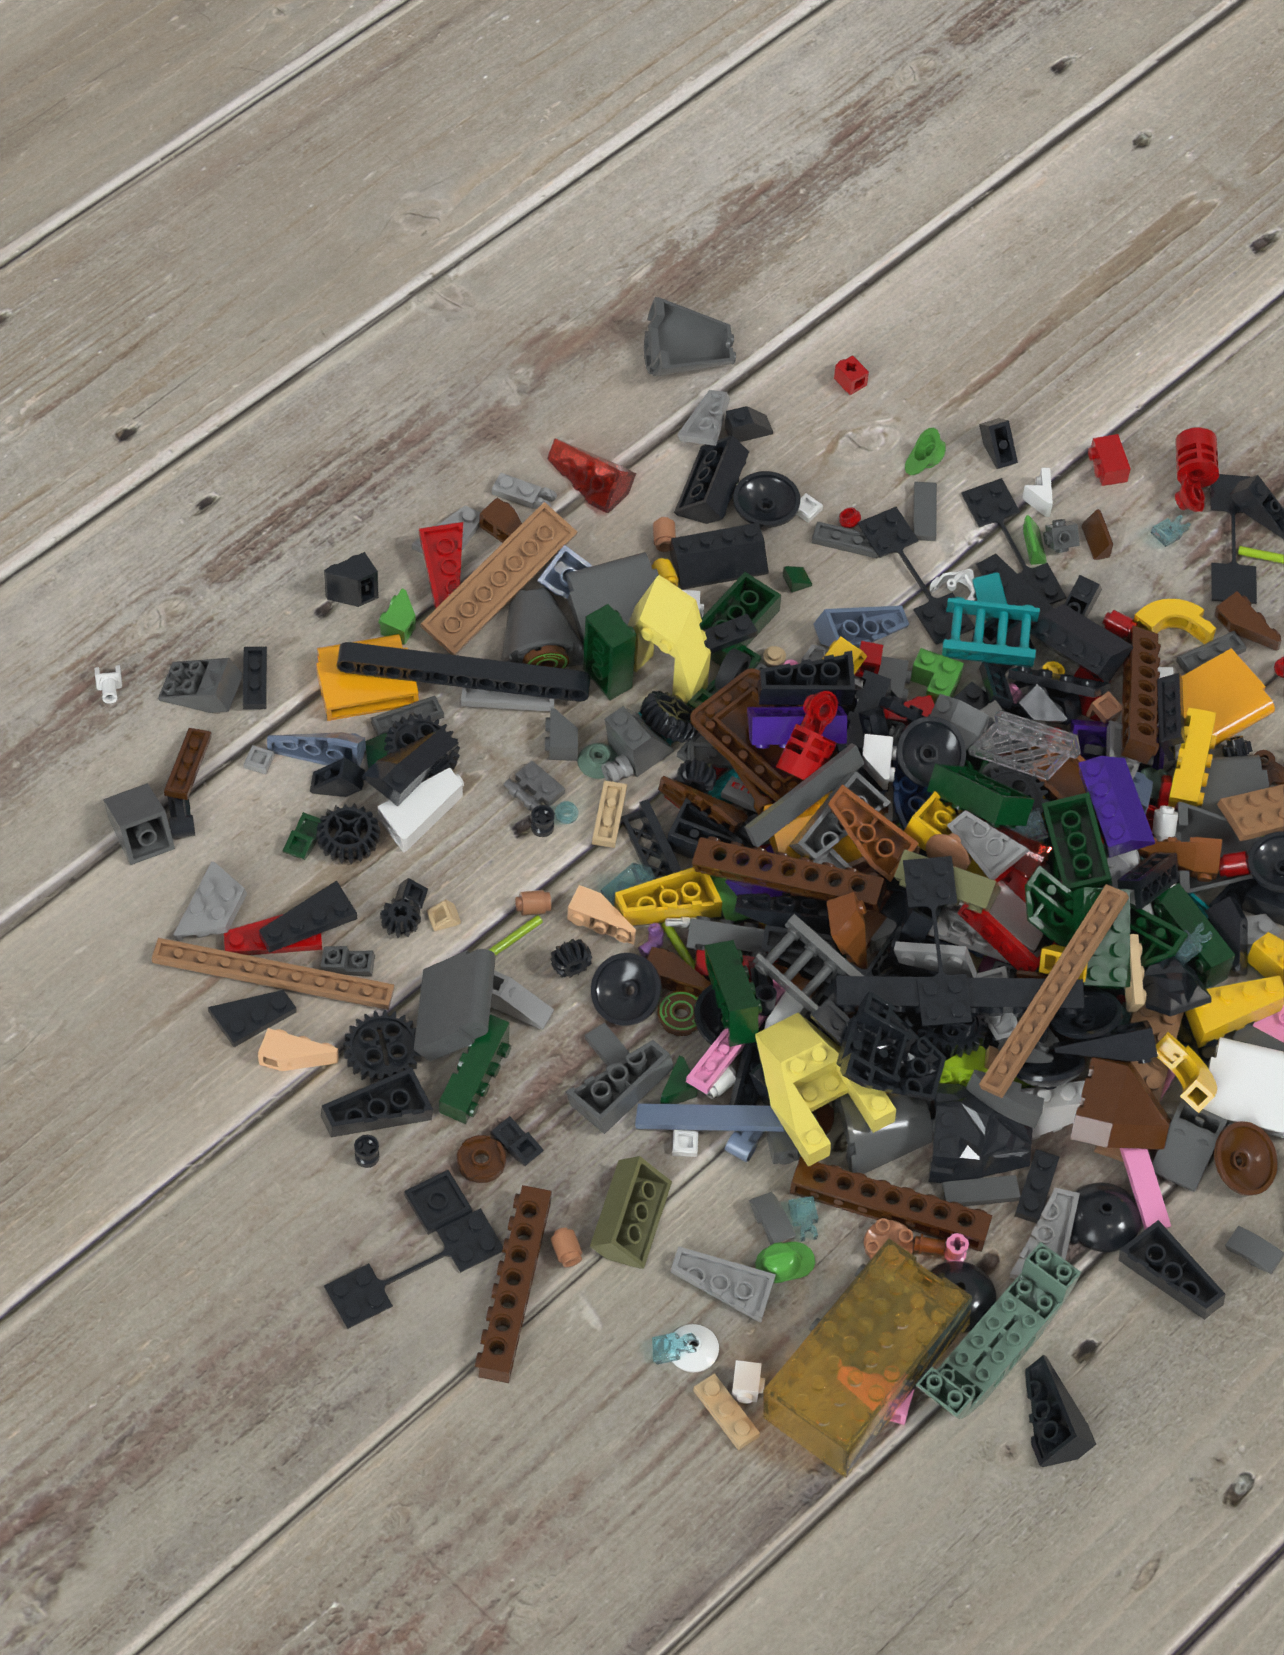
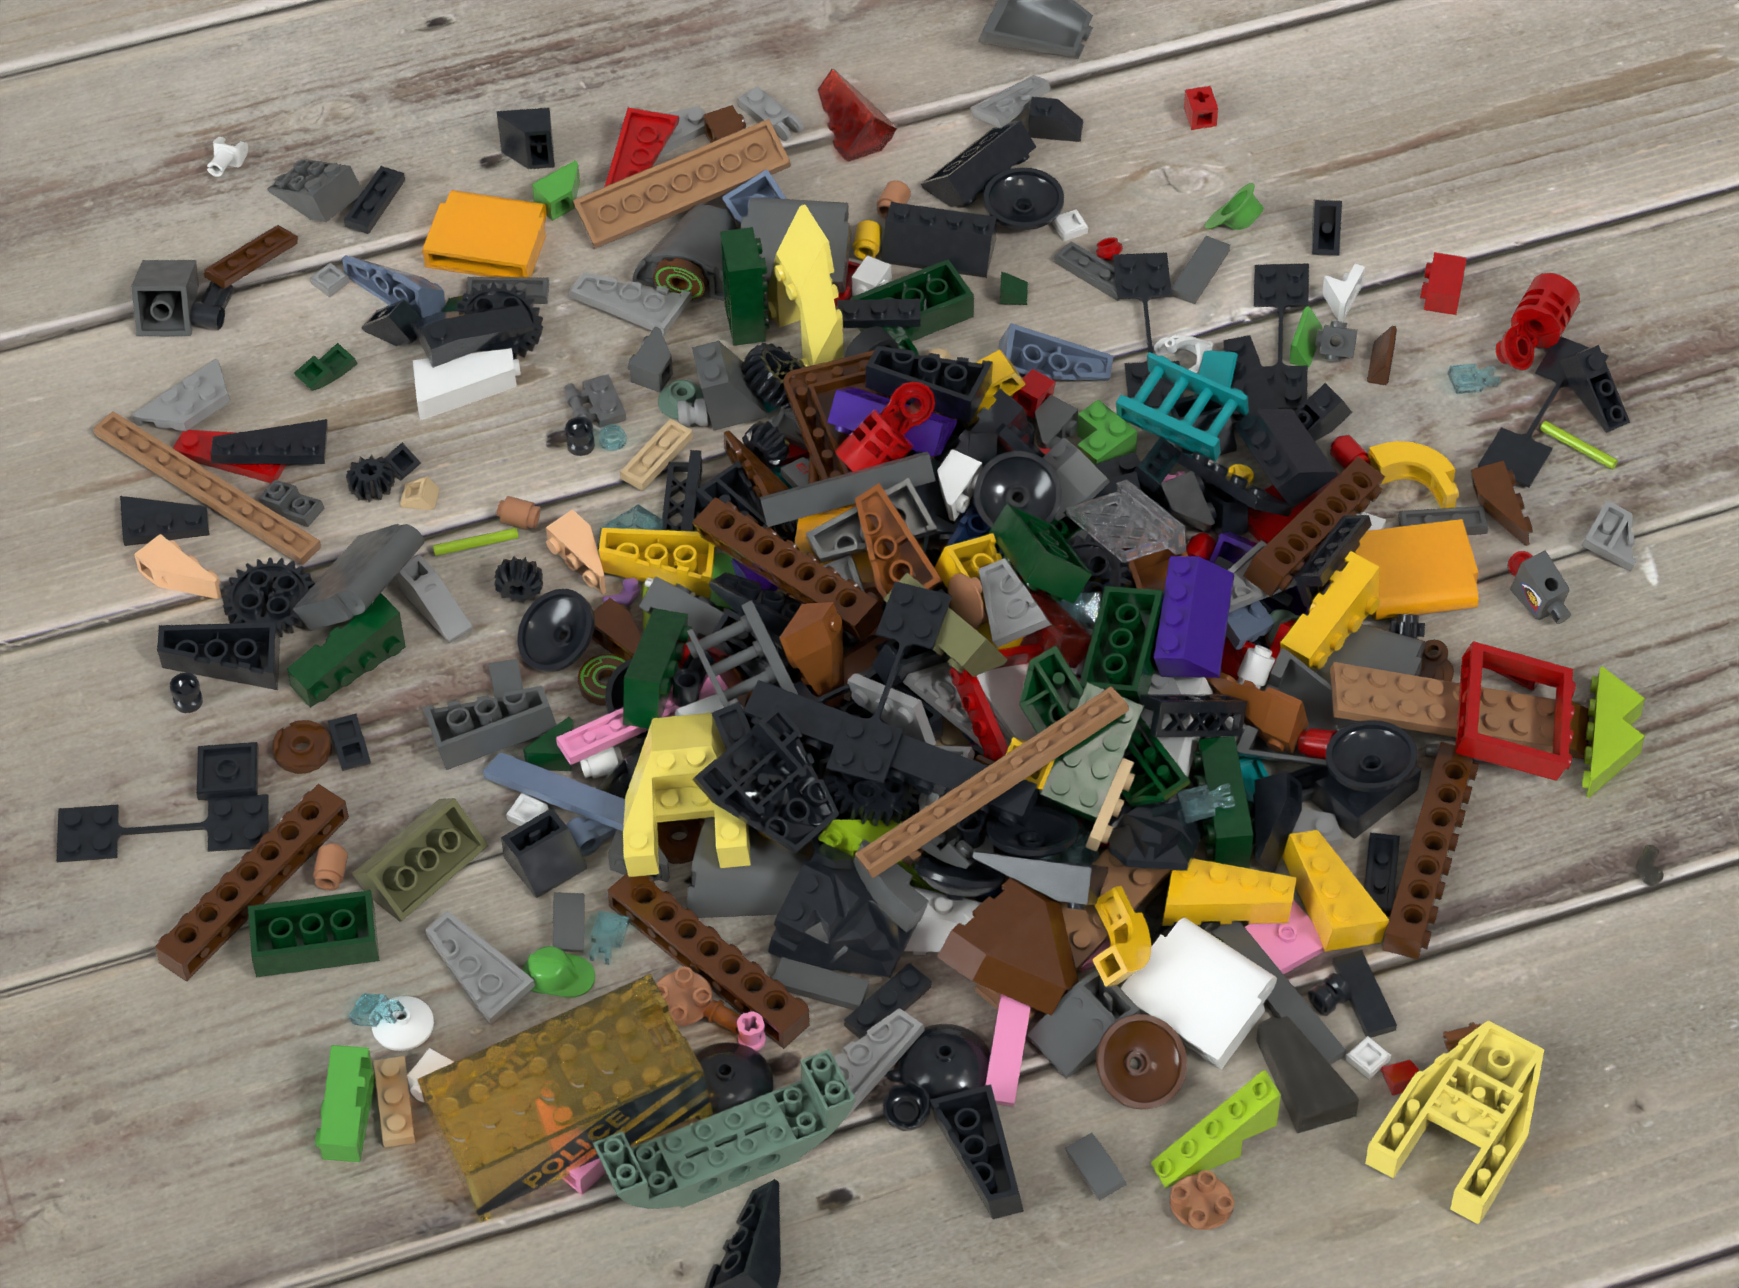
camera: 30 degrees right, 5 degrees down
black gear [316,803,380,865] -> none
black beam [336,642,591,702] -> none
nougat panel [1086,691,1122,724] -> none
none -> dark green brick [248,890,380,977]
none -> bright green wedge [315,1045,376,1162]
none -> black slope [501,808,587,898]
none -> black hair [883,1080,931,1131]

